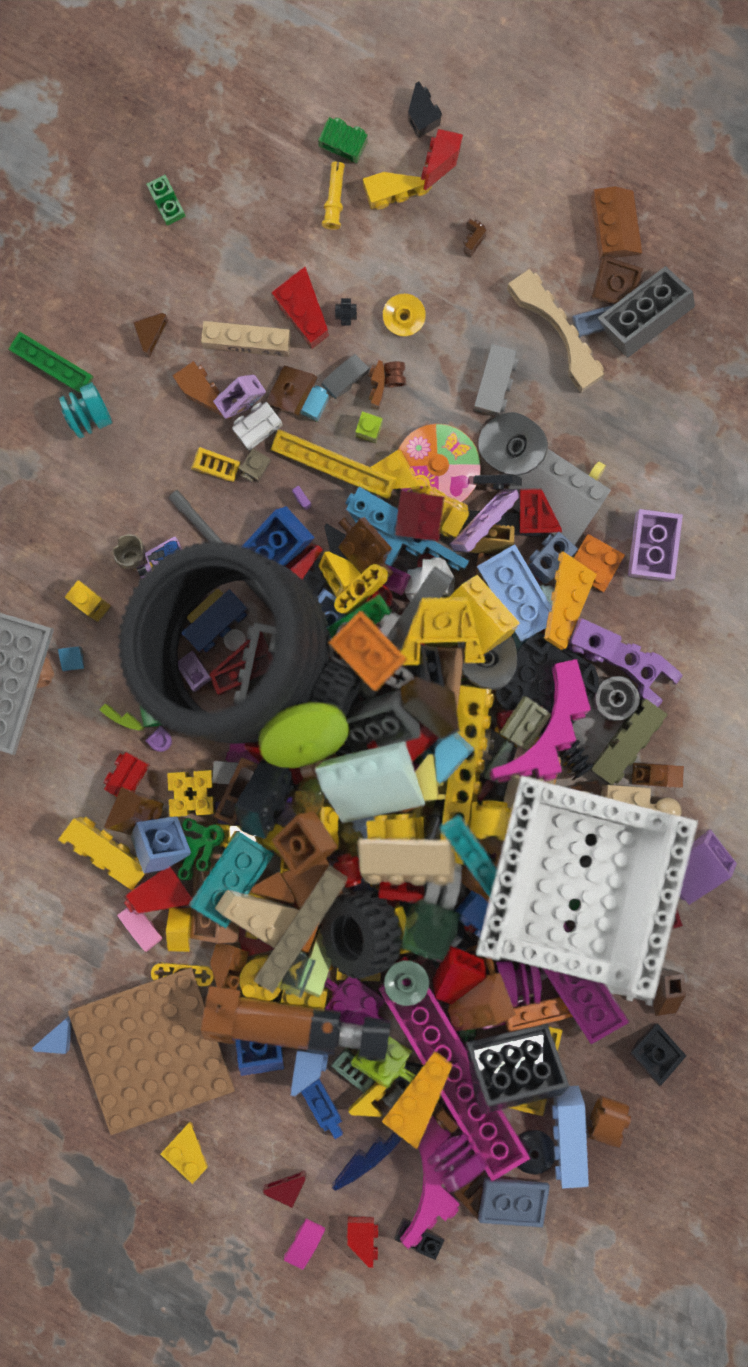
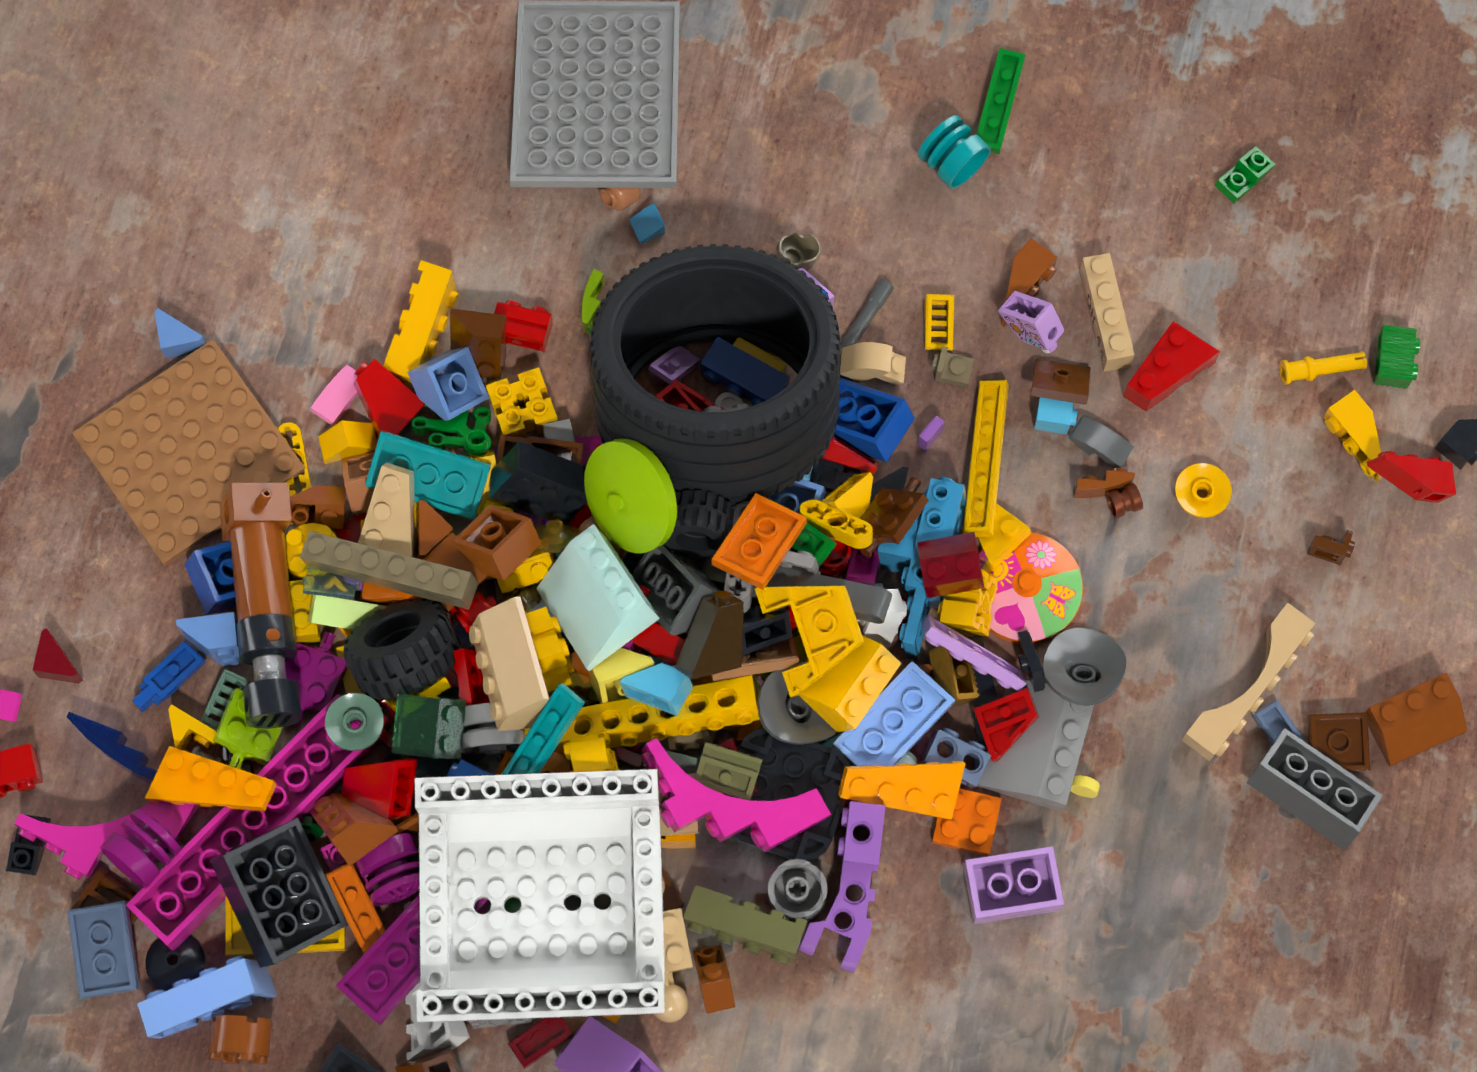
camera: 70 degrees right, 15 degrees down
yellow torso [65,580,112,622] -> none
reddish brown slope [133,313,169,358] -> none
medium lavender tile [145,726,172,752] -> none
yellow wing [161,1122,208,1184] -> none
white brick [232,402,283,451] -> none
black gear [335,298,357,325] -> none
lime brick [355,411,383,443] -> none
reddish brown plate [434,1098,458,1133] -> none
light grey brick [473,344,519,417] -> none
black piece [556,732,594,780] -> none
none -> tan brick [840,342,906,386]

